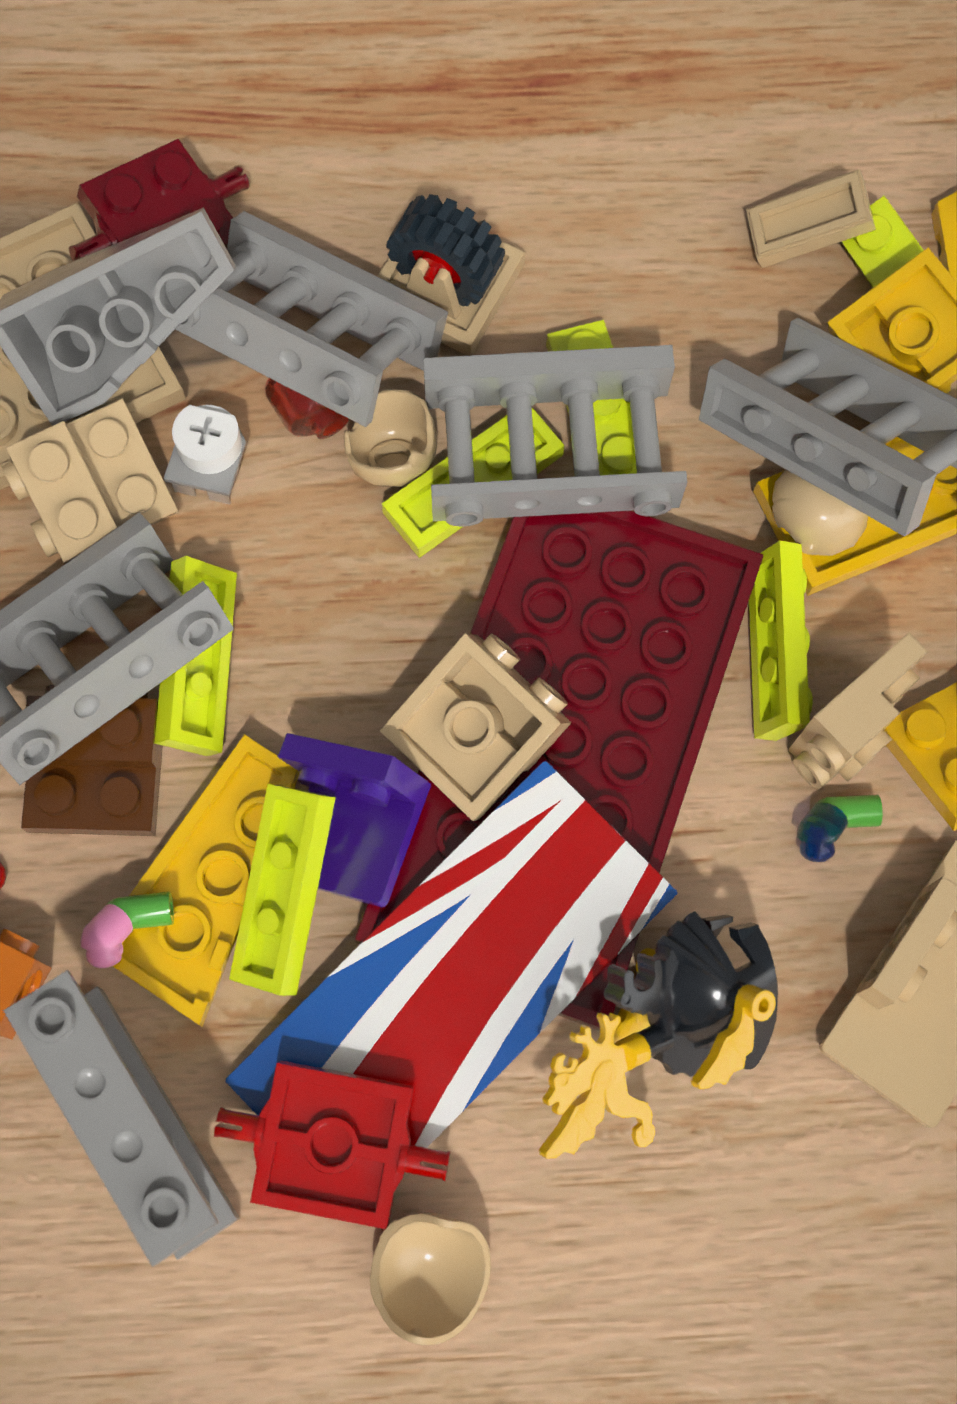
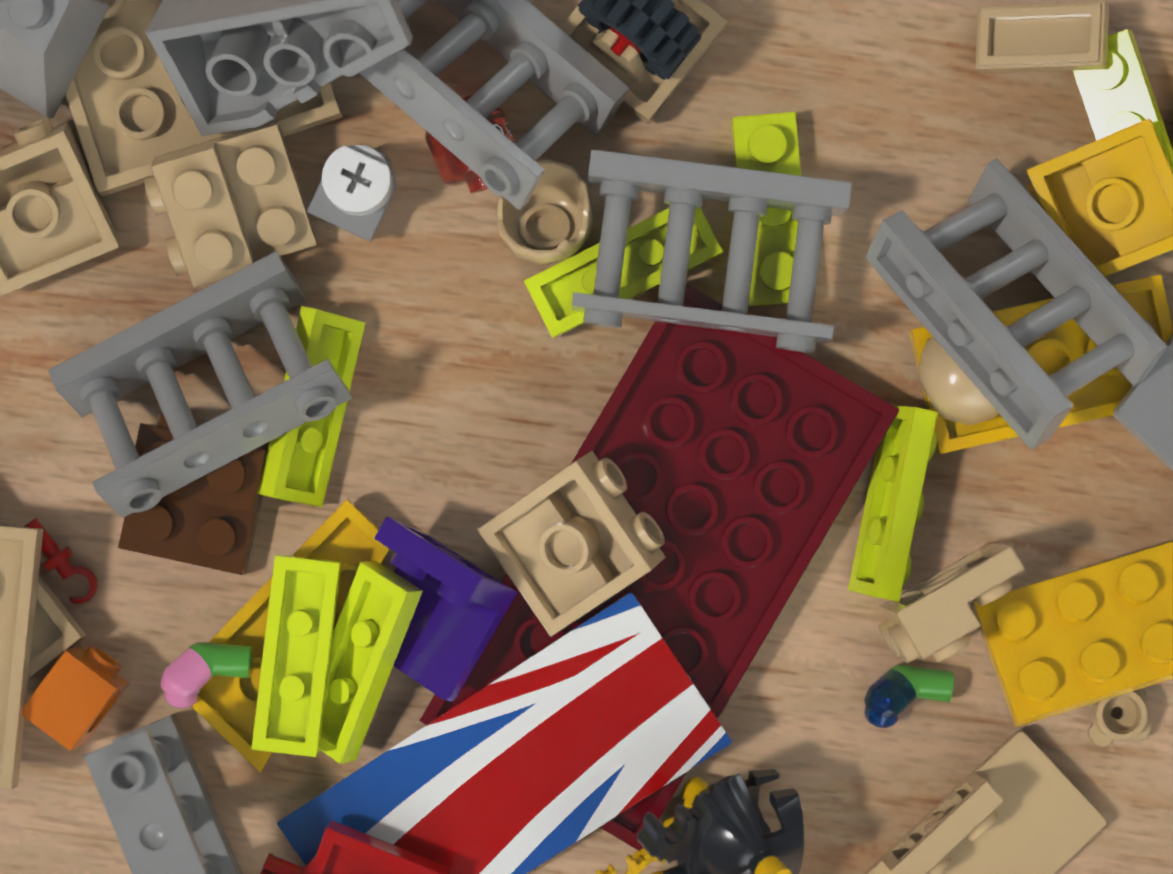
camera: 10 degrees right, 15 degrees up
none -> neon yellow plate [251,554,342,757]

